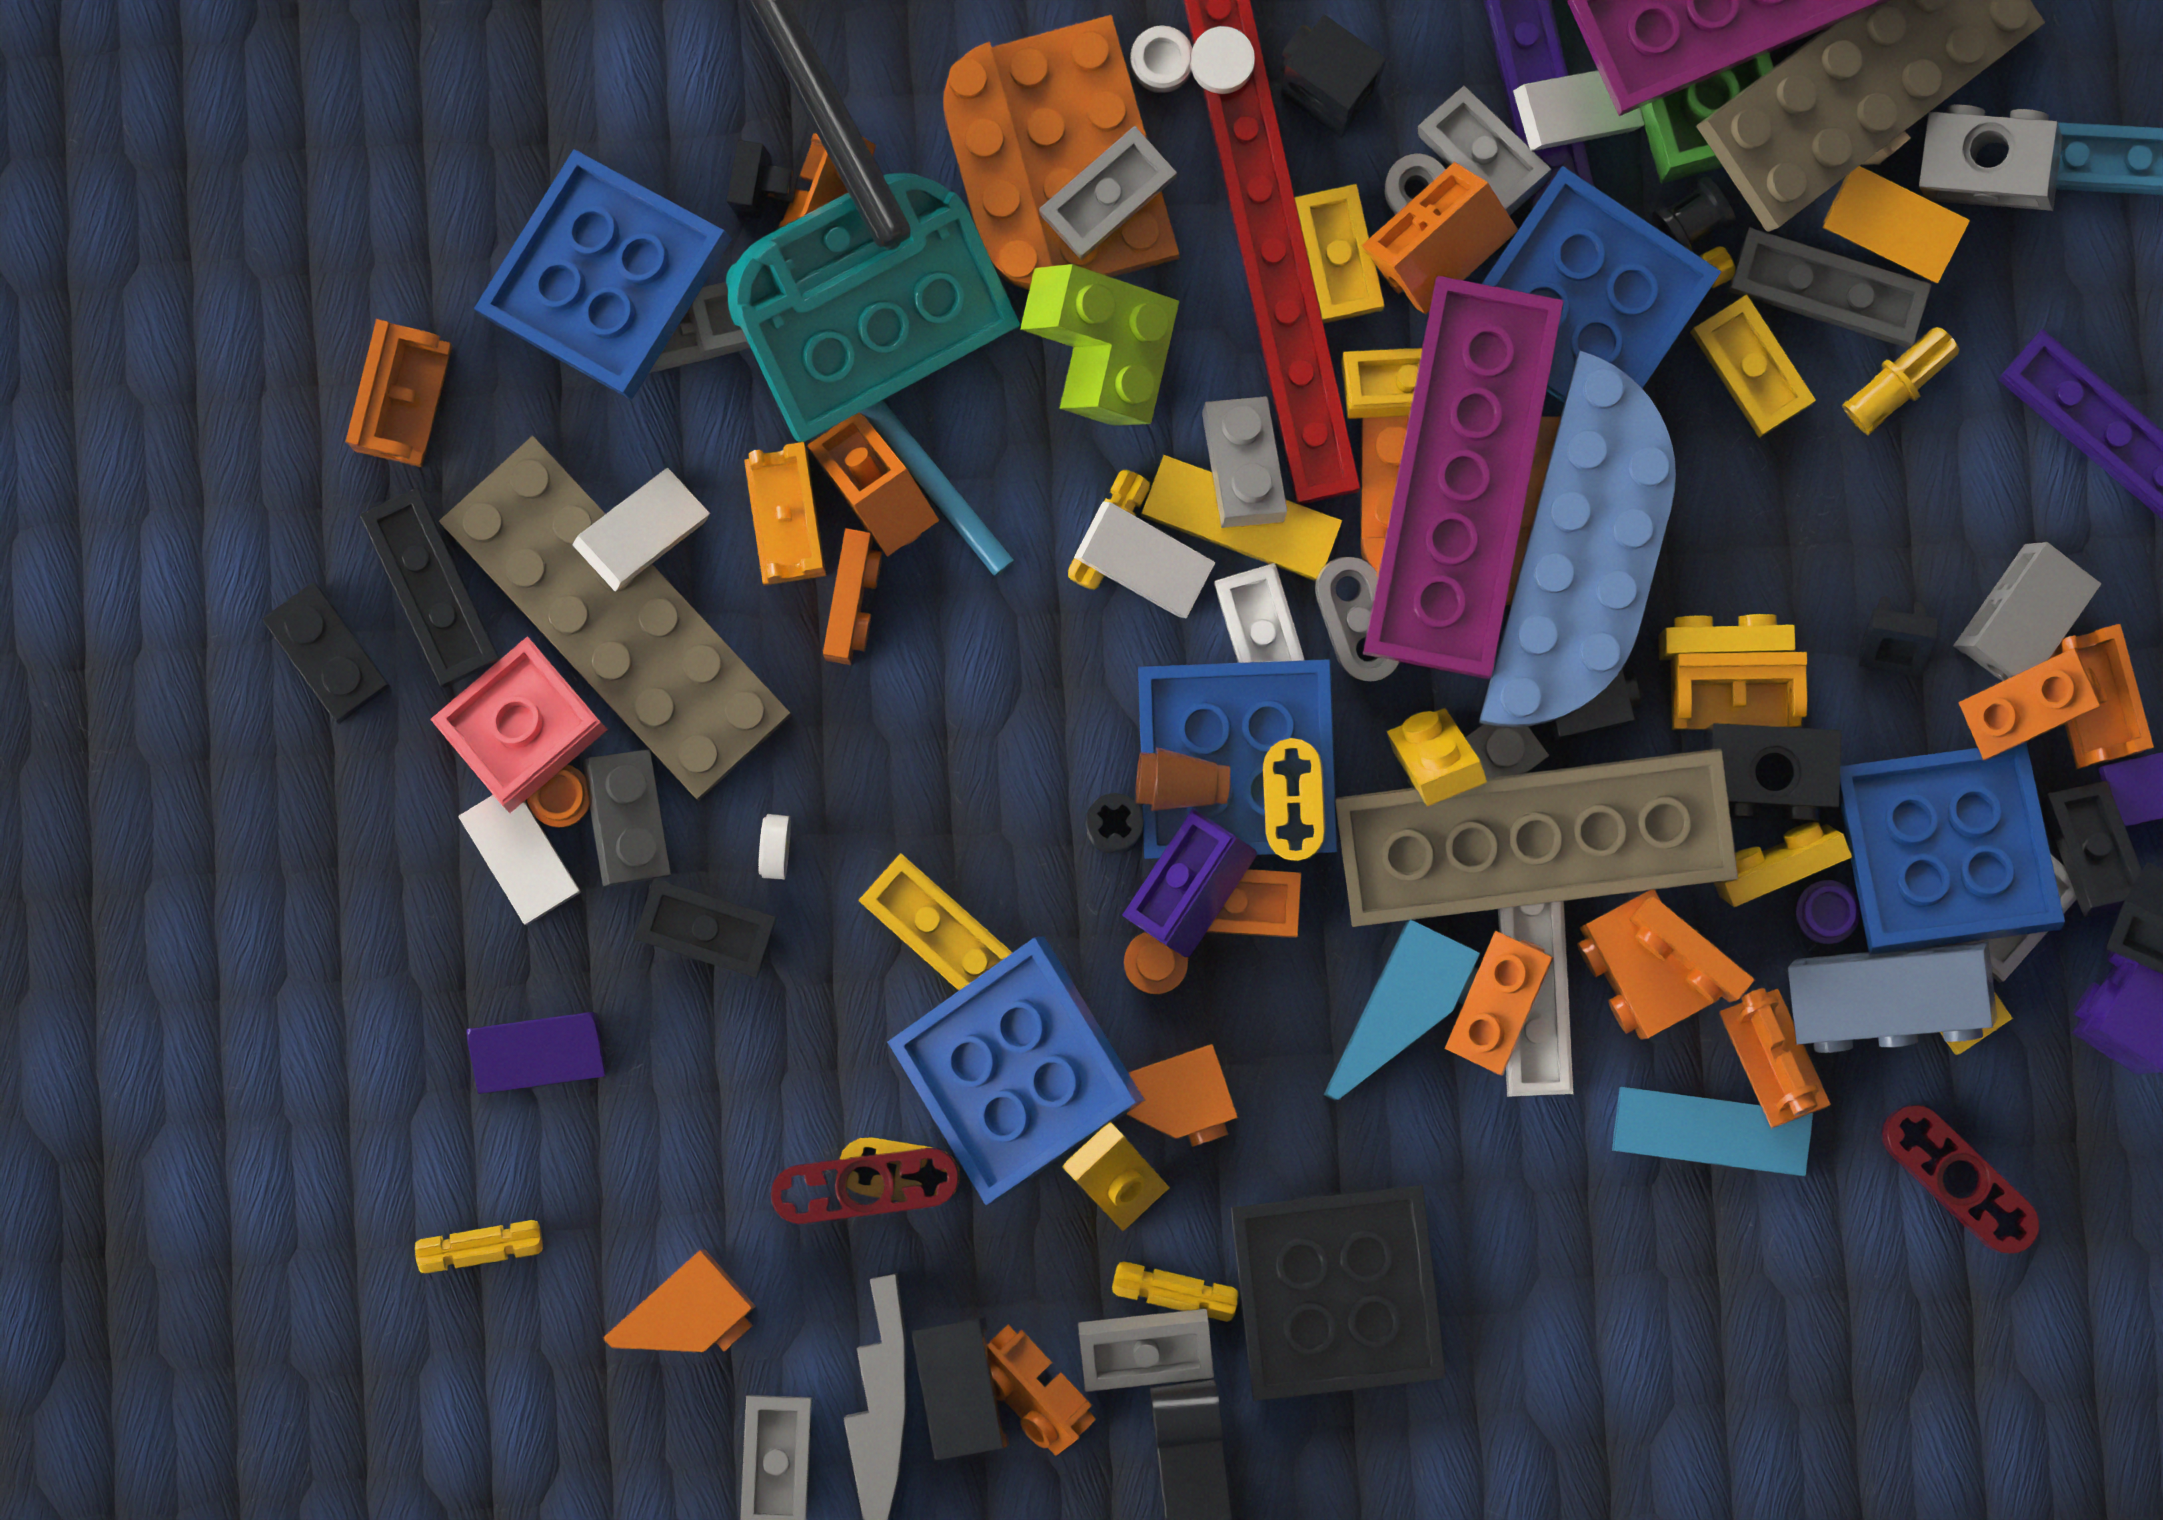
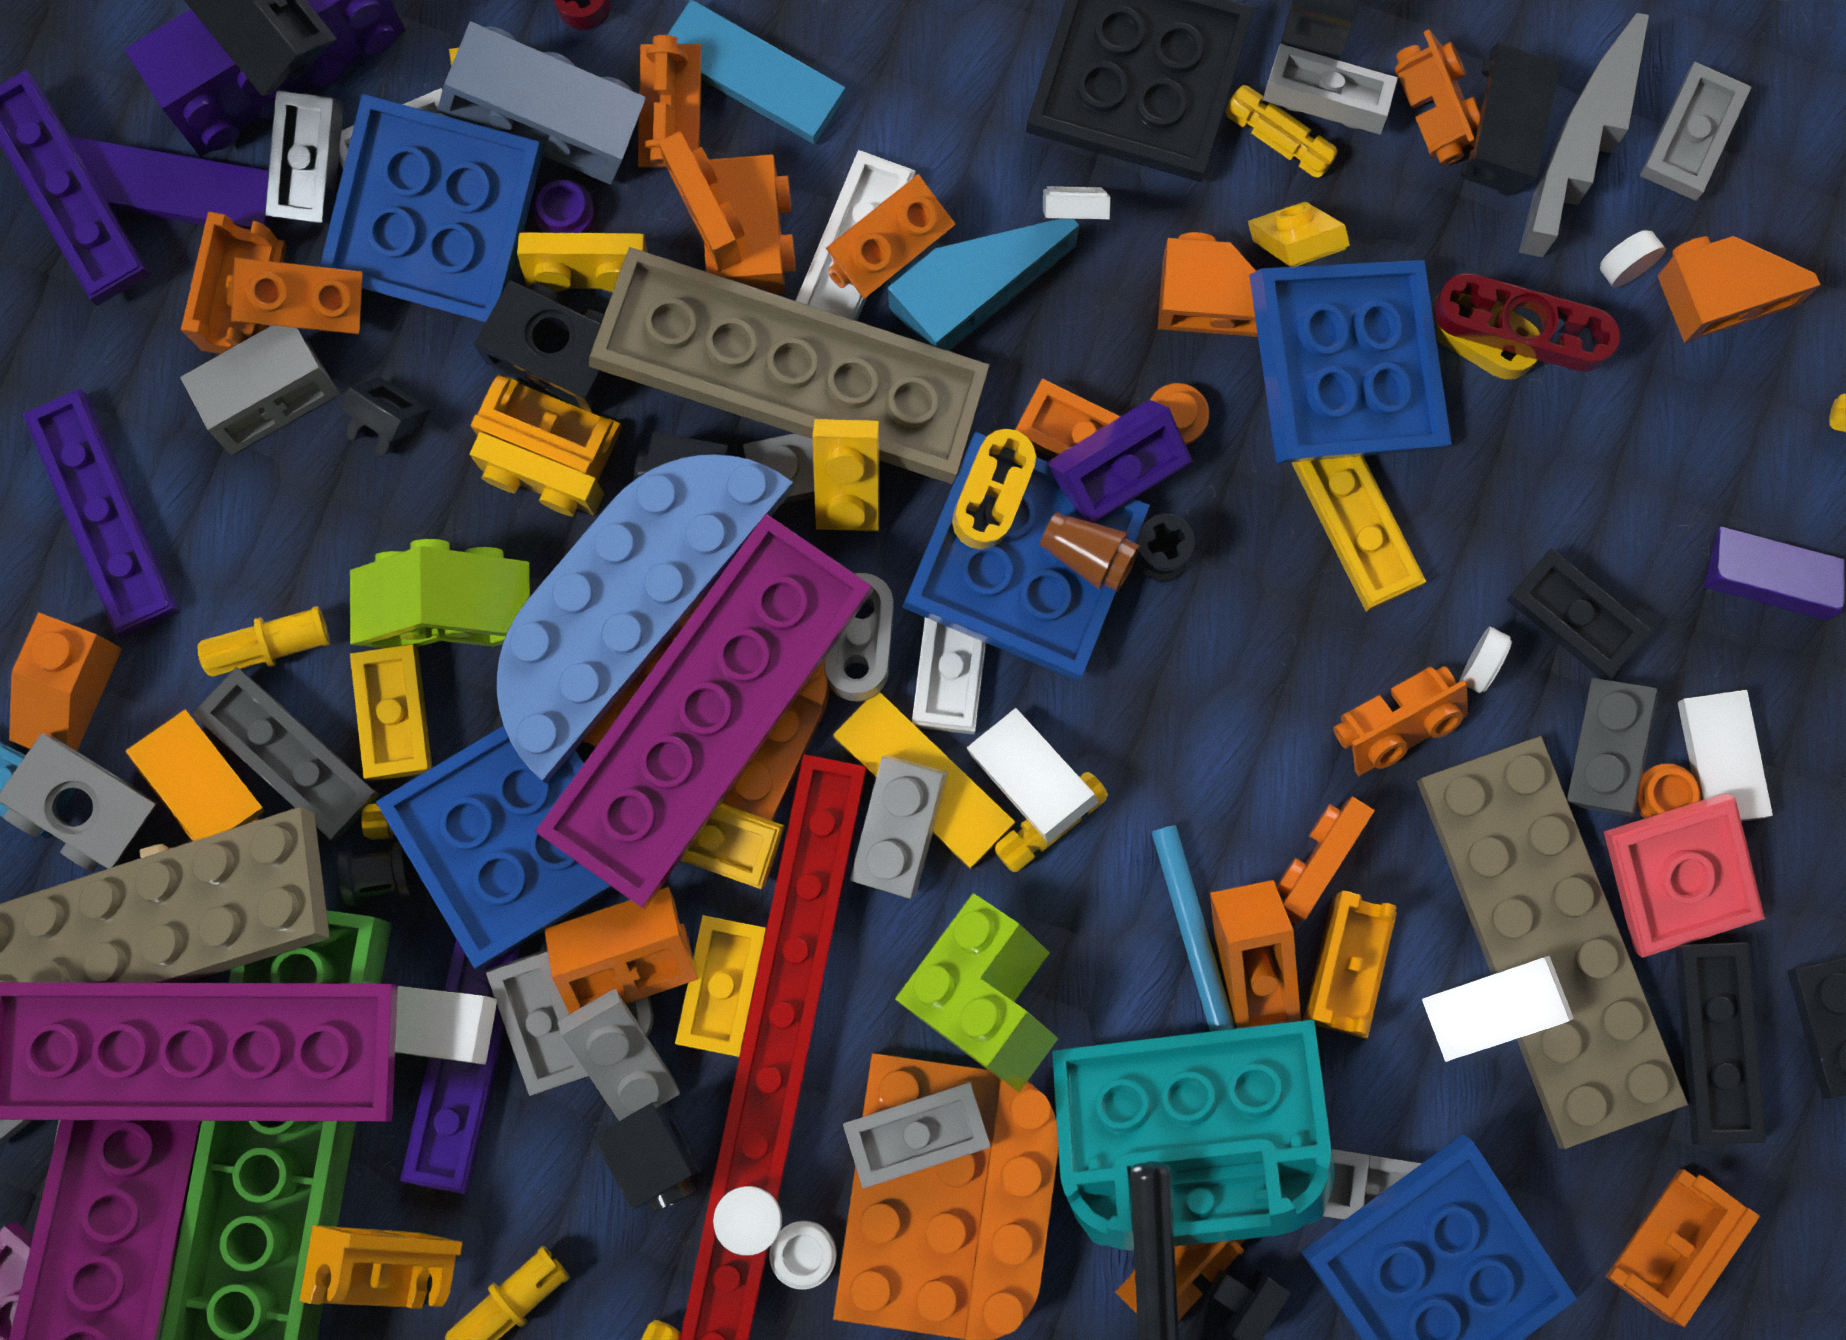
camera: 150 degrees left, 5 degrees down
none -> orange slope [9,612,122,751]
none -> lime brick [350,539,530,648]
none -> light grey plate [557,988,680,1121]
none -> white tile [1043,186,1110,219]
none -> orange hinge [1333,666,1468,777]
none -> white tile [1600,230,1666,288]

